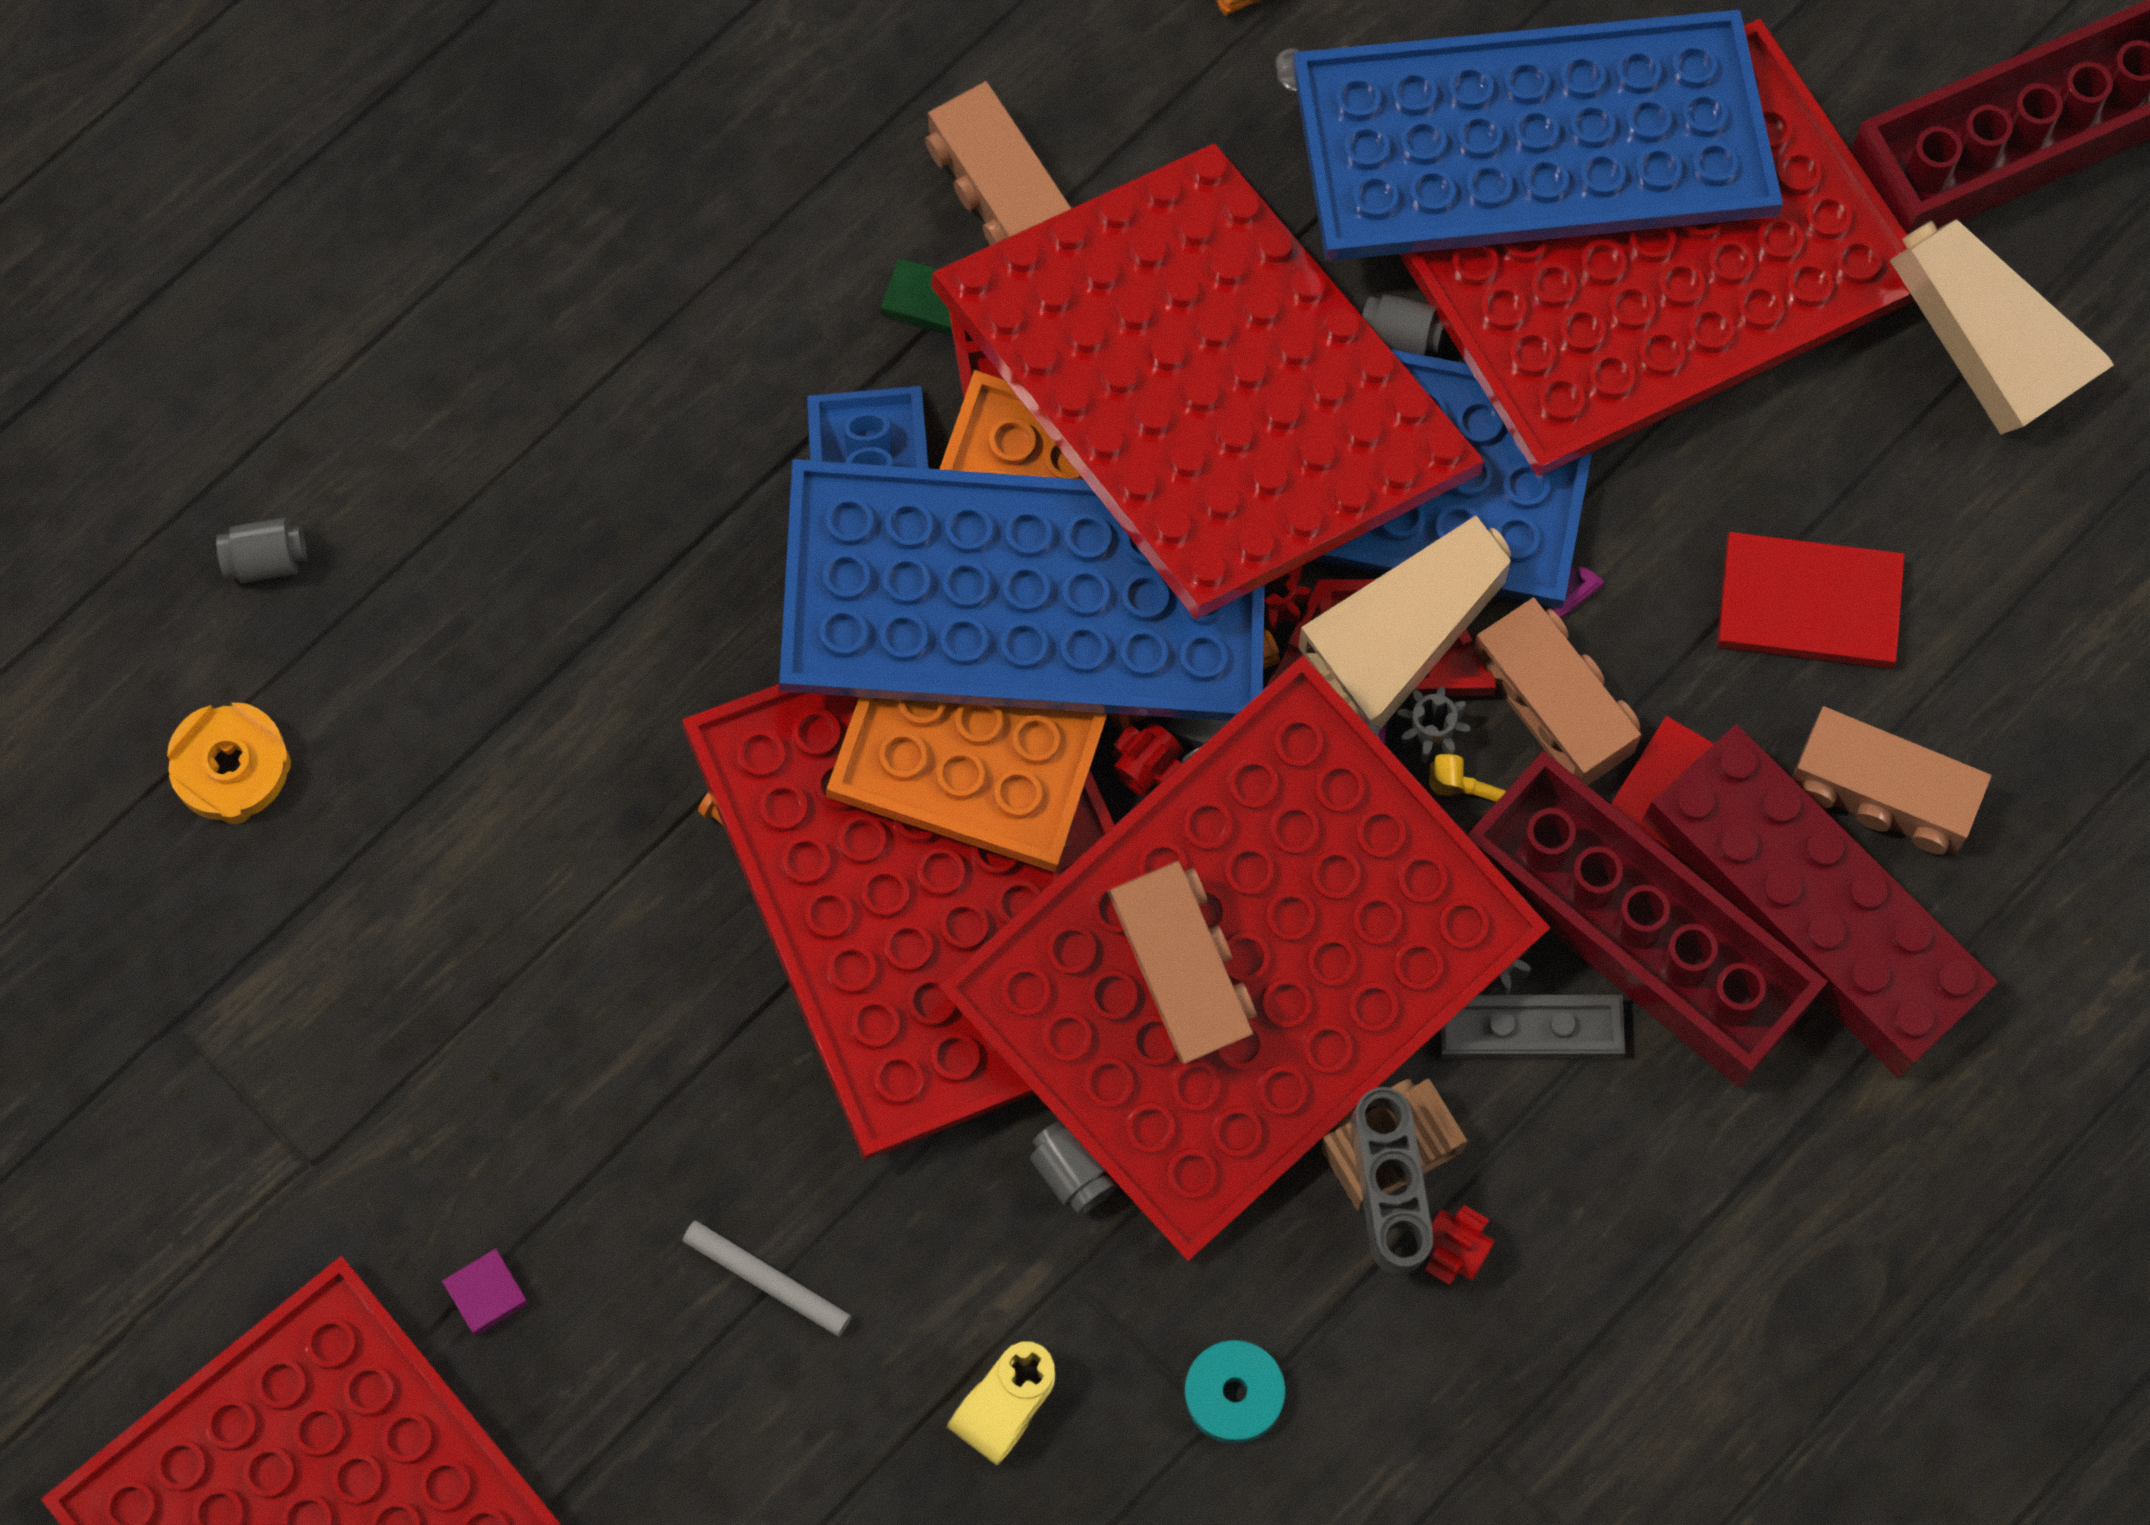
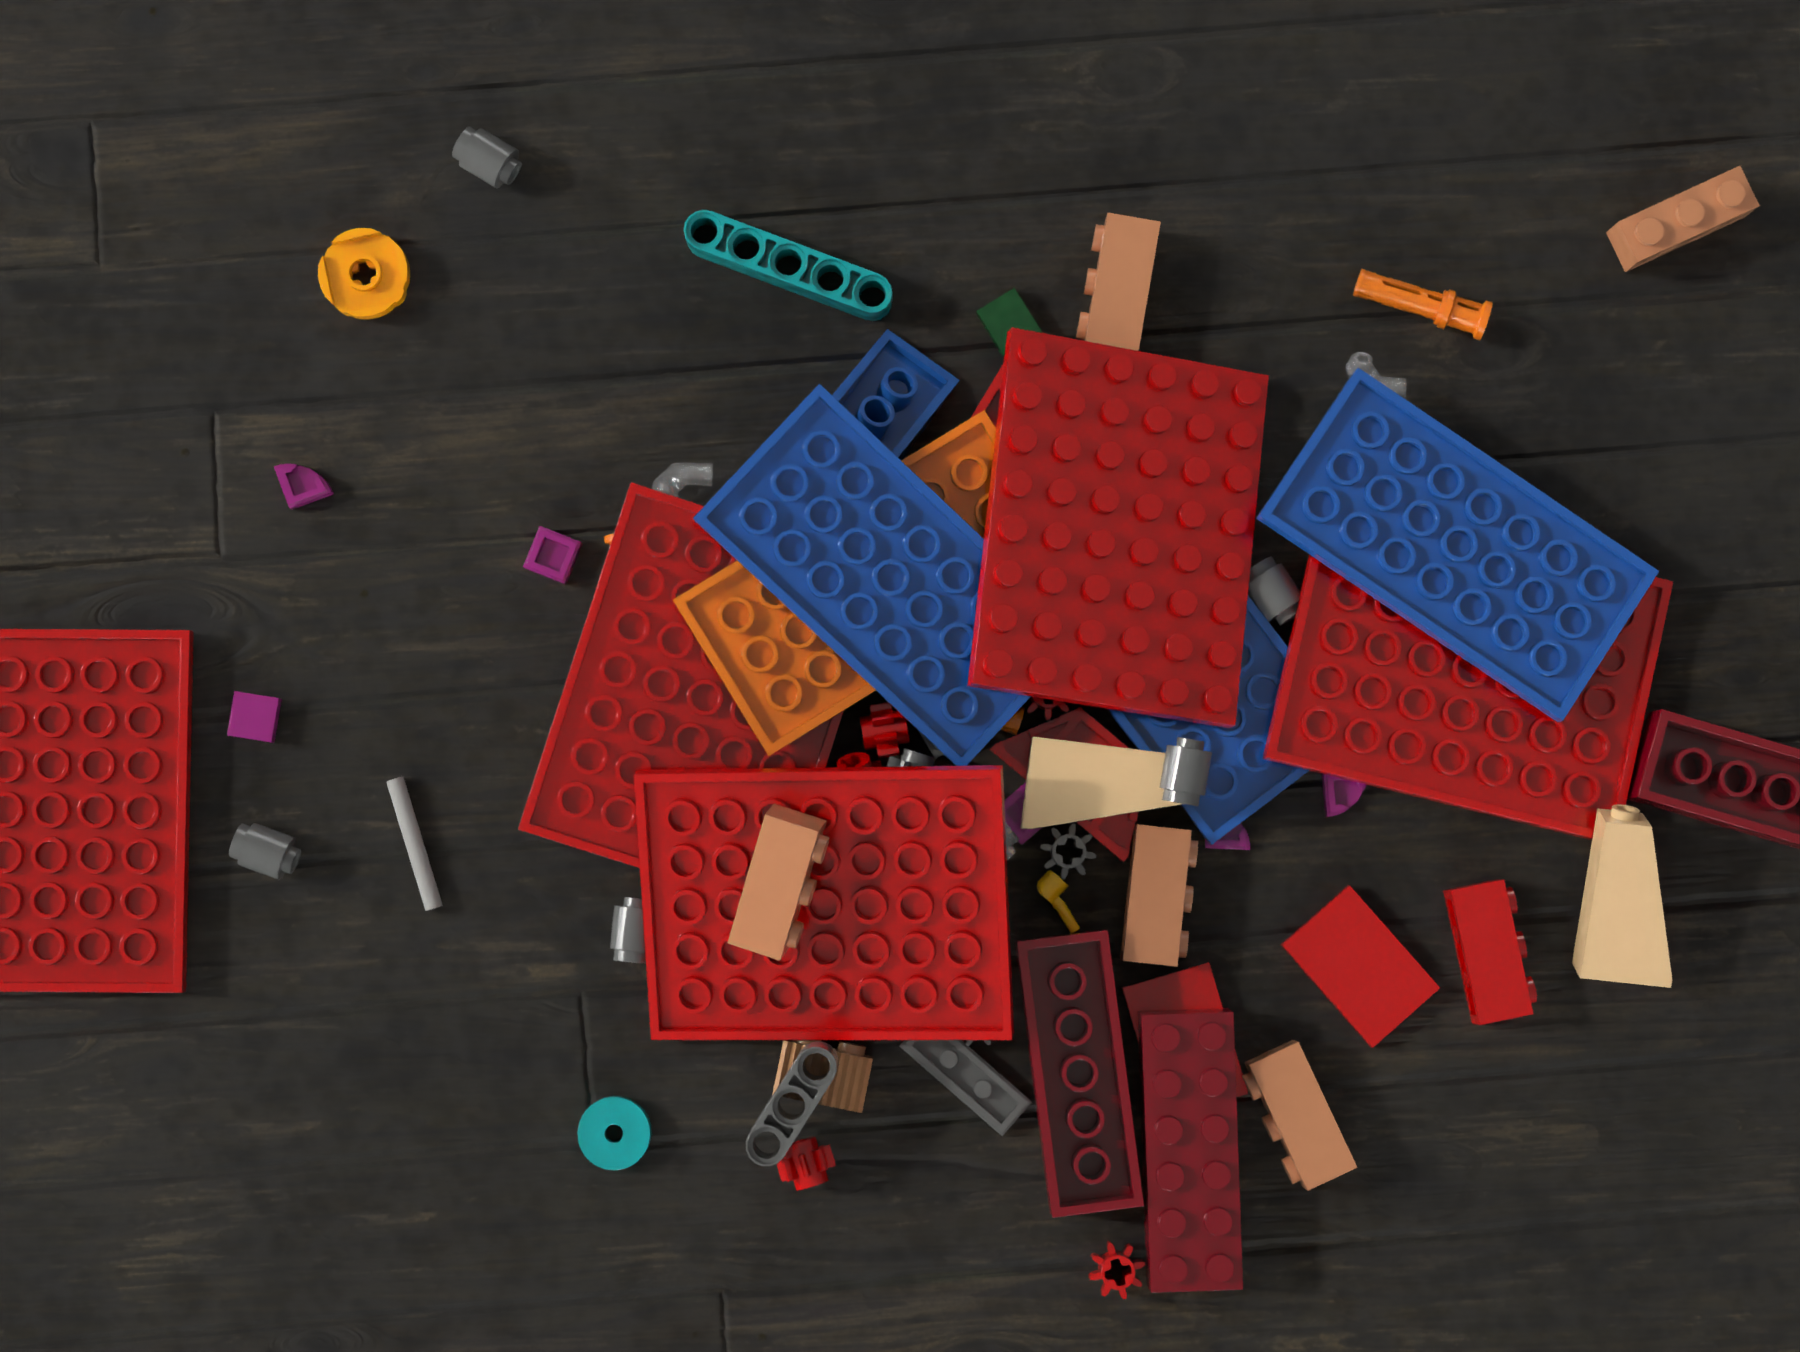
camera: 40 degrees right, 15 degrees up
light yellow piece [947,1341,1055,1465] -> none
none -> dark grey brick [229,823,301,880]
none -> magenta tile [274,463,334,510]
none -> magenta tile [523,526,583,585]
none -> clear arm [651,462,713,497]
none -> teal beam [684,210,893,321]
none -> red gear [1088,1241,1145,1299]
none -> dark grey brick [1159,737,1212,806]
none -> magenta tile [1322,774,1367,817]
none -> red brick [1443,879,1537,1025]

